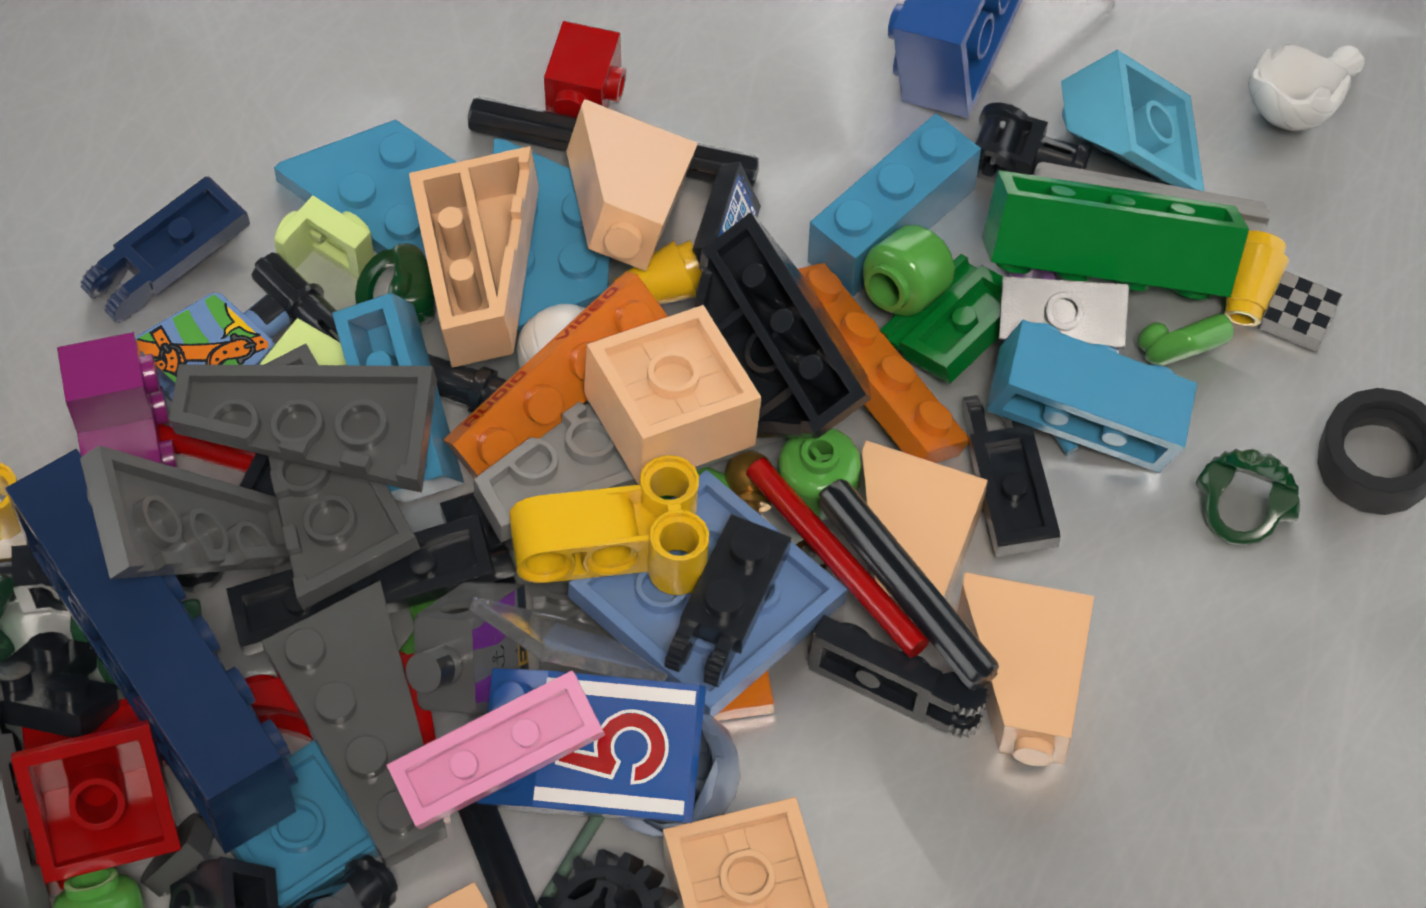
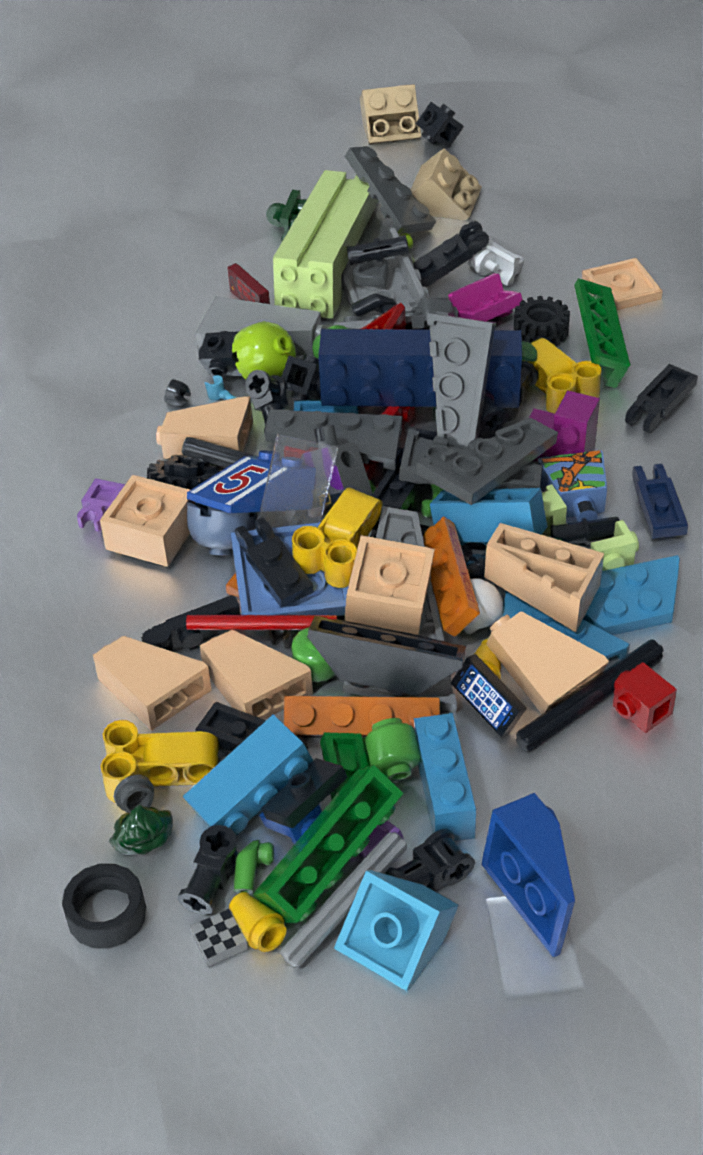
camera: 130 degrees right, 15 degrees down
bright pink plate [386,670,605,830] -> none
black axle [819,479,999,691] -> none
white hair [1248,44,1365,131] -> none
none -> yellow piece [100,720,219,803]
none -> dark grey plate [114,775,154,814]
none -> black connector [177,825,238,915]

